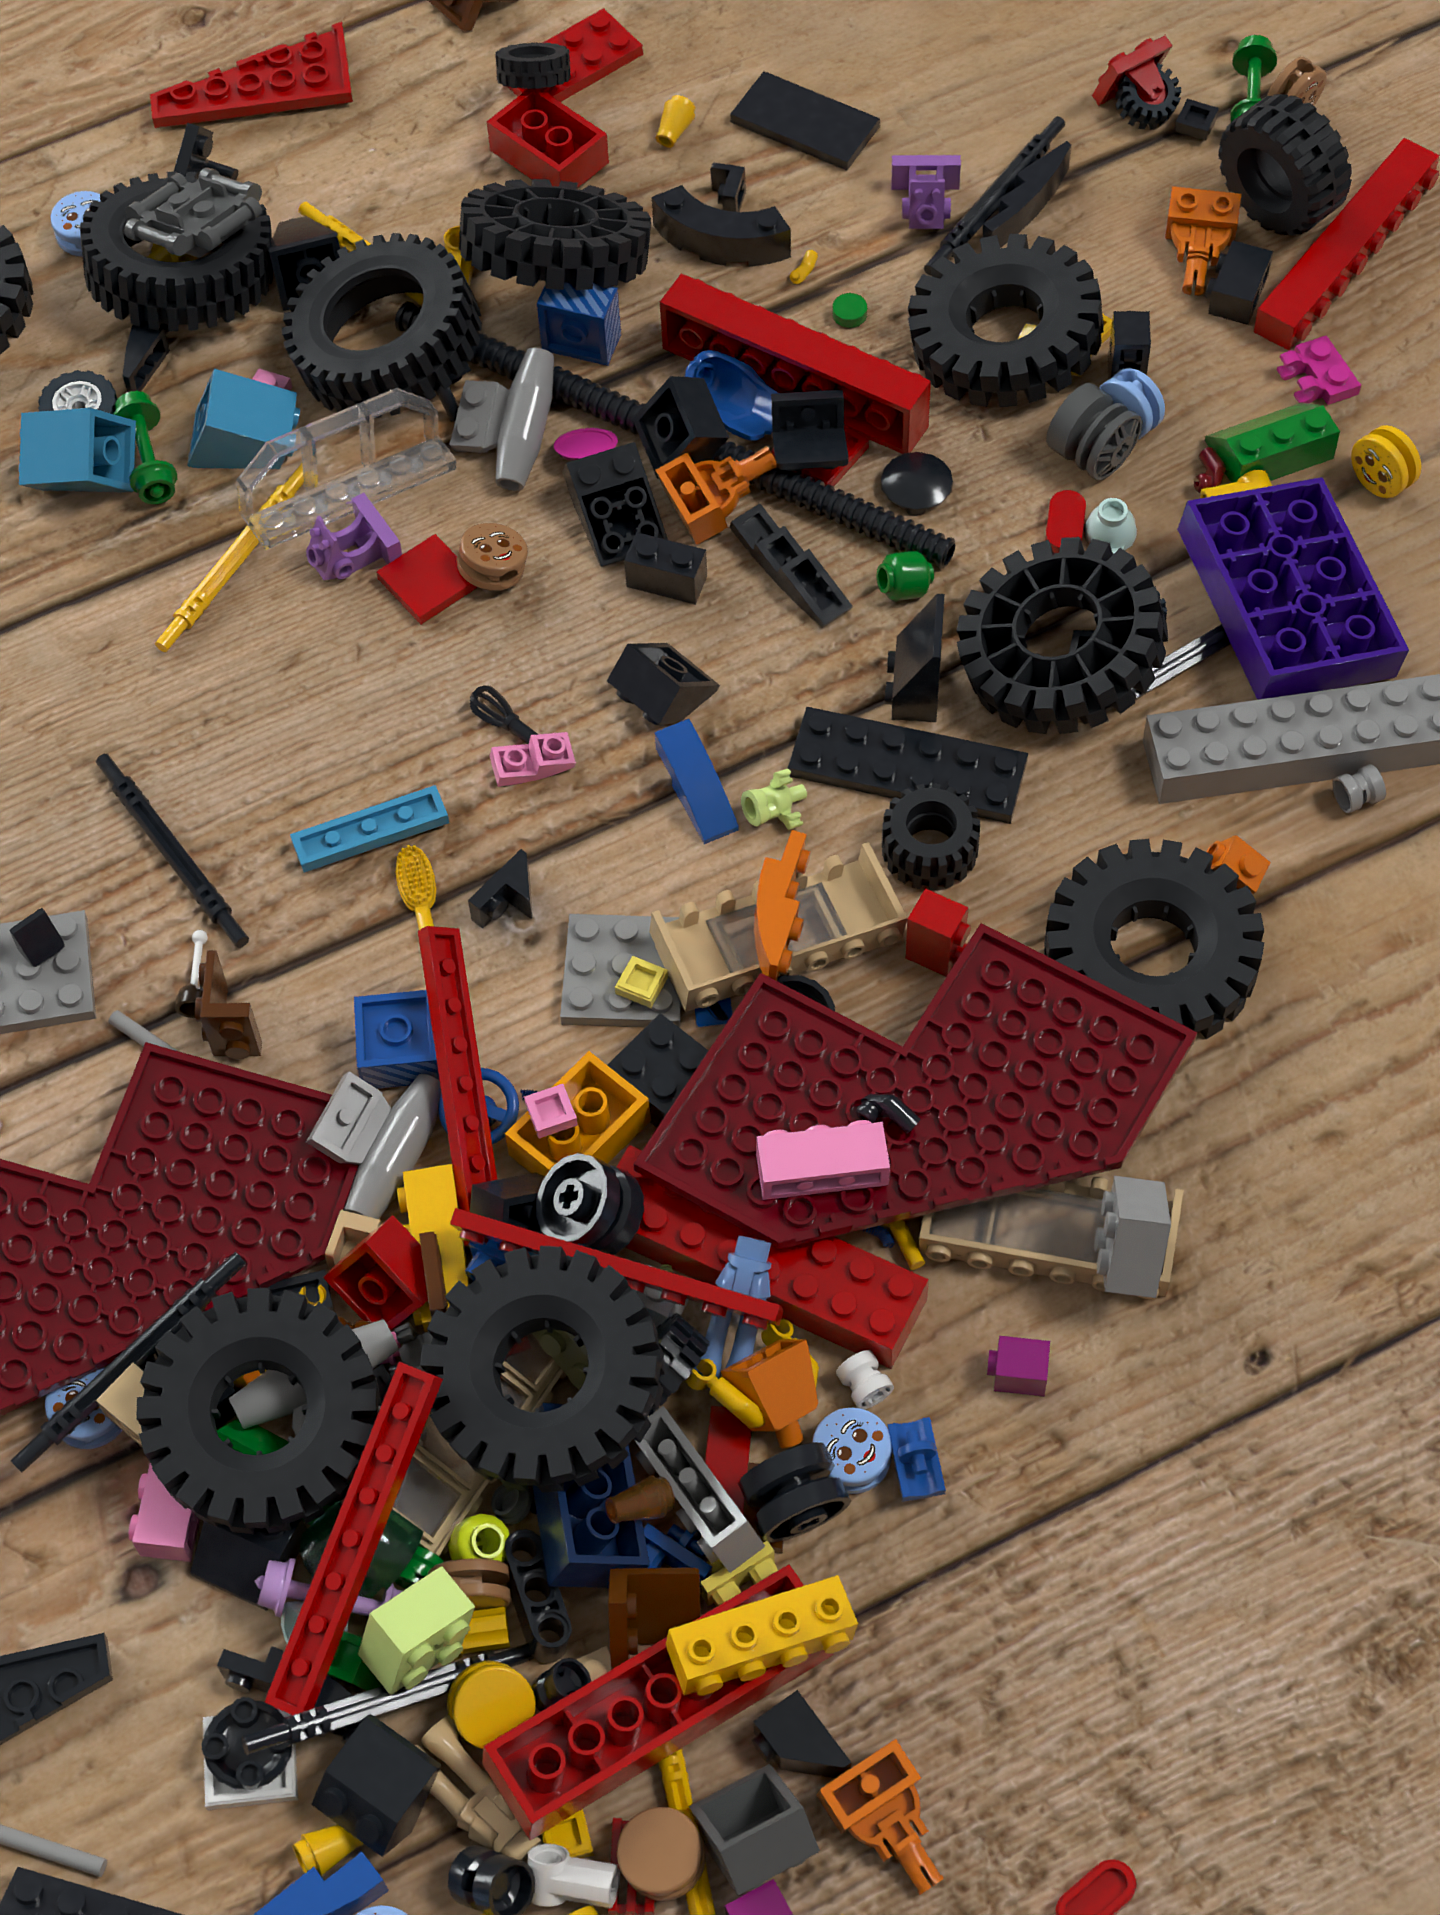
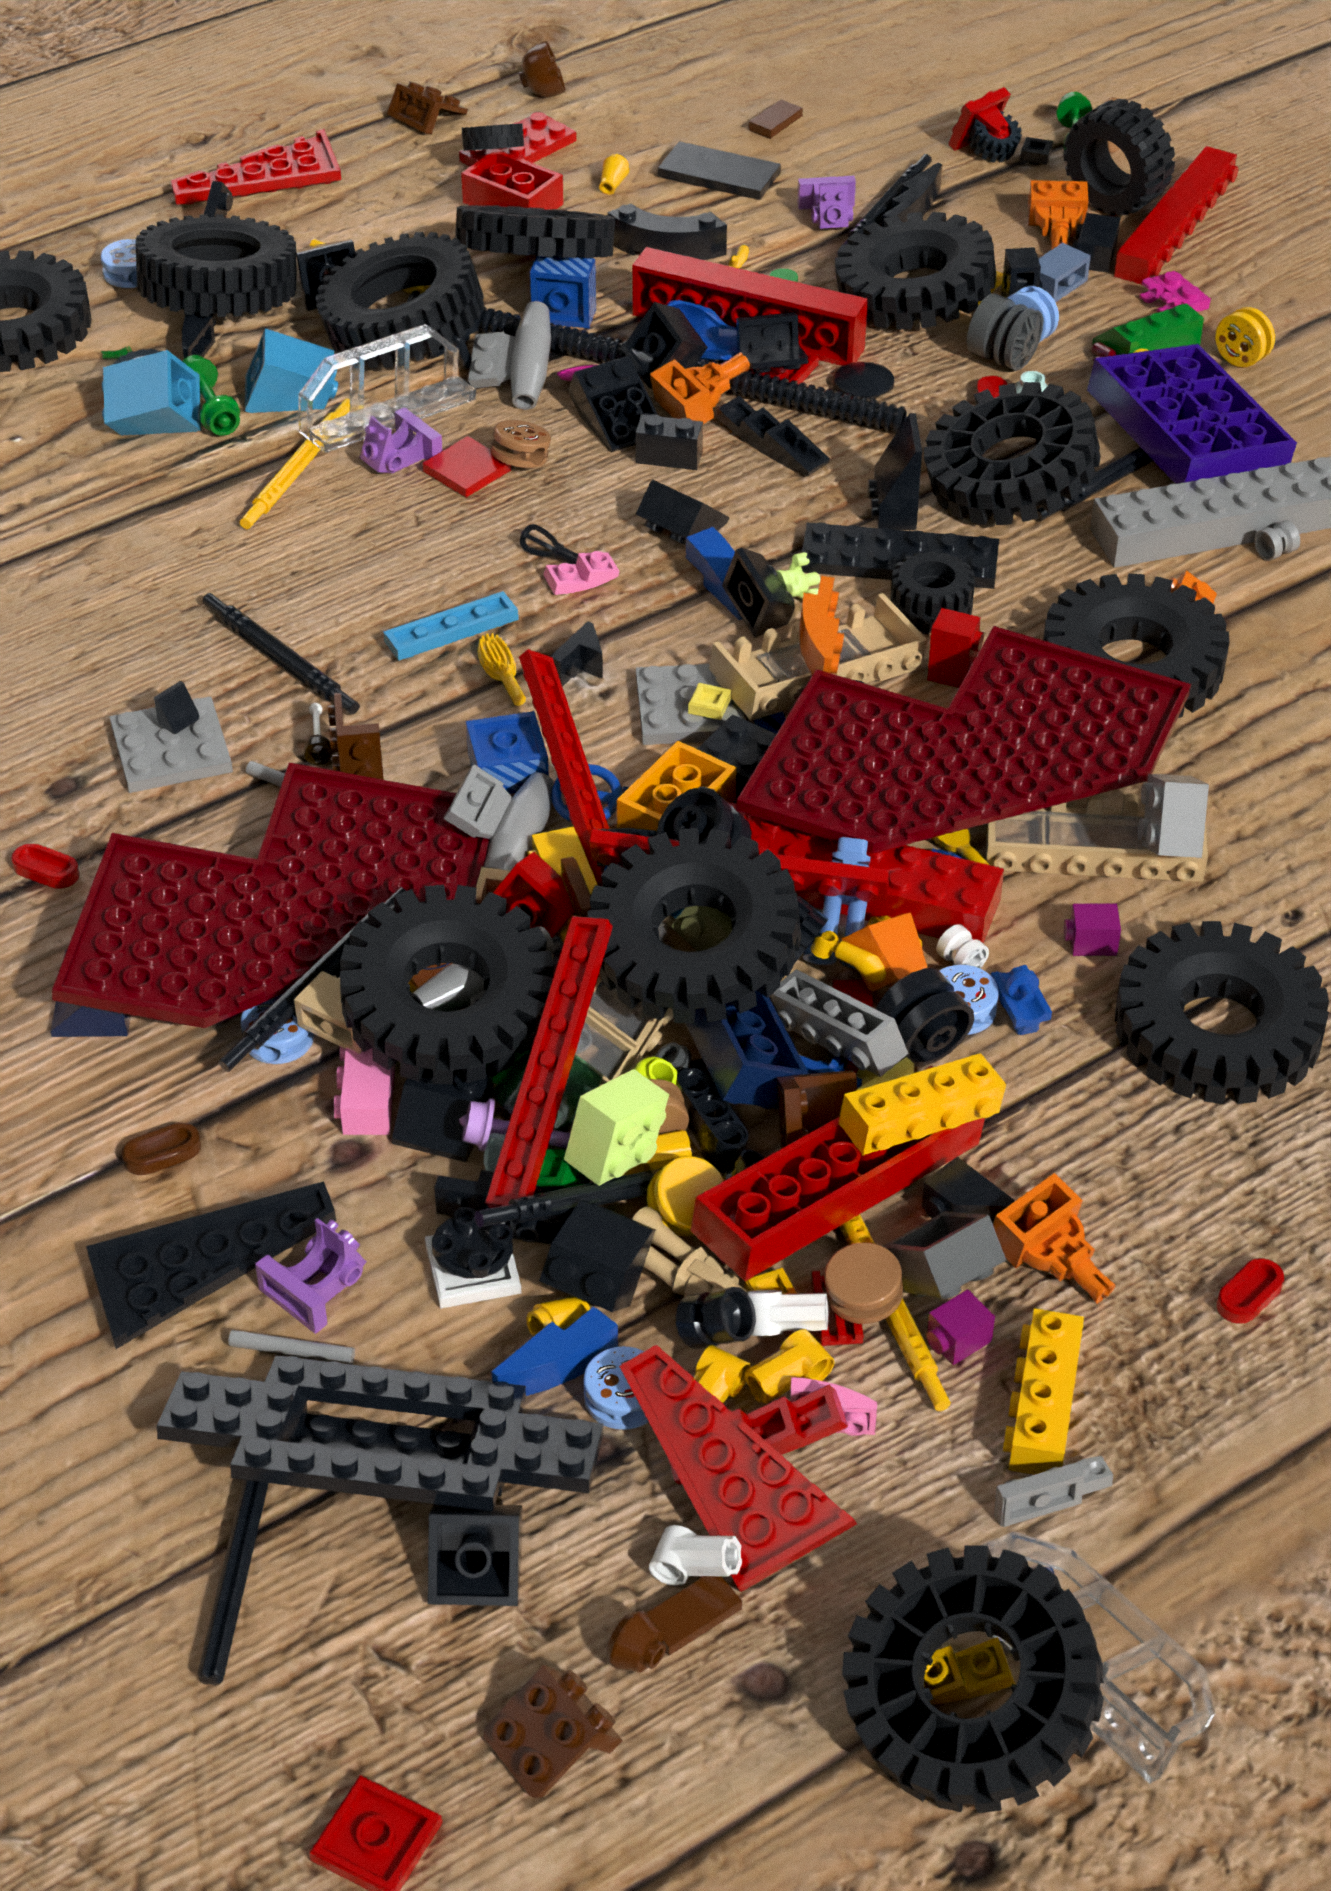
camera: 10 degrees left, 15 degrees down
dark grey brick [124,168,262,258] -> none
bright pink plate [524,1084,578,1138] -> none
clear orange cone [605,1475,675,1524] -> none
black bracket [710,163,746,212] -> none
bright pink brick [756,1120,890,1200] -> none
black arm [856,1094,921,1134] -> none
green head [876,551,934,601] -> none
none -> green leg [101,346,132,359]
none -> medium lavender tile [255,1218,366,1334]
none -> black slope [722,547,795,638]
none -> reddish brown tile [749,99,803,139]
none -> sand blue brick [1039,243,1091,303]
none -> black tyre [1114,921,1329,1104]

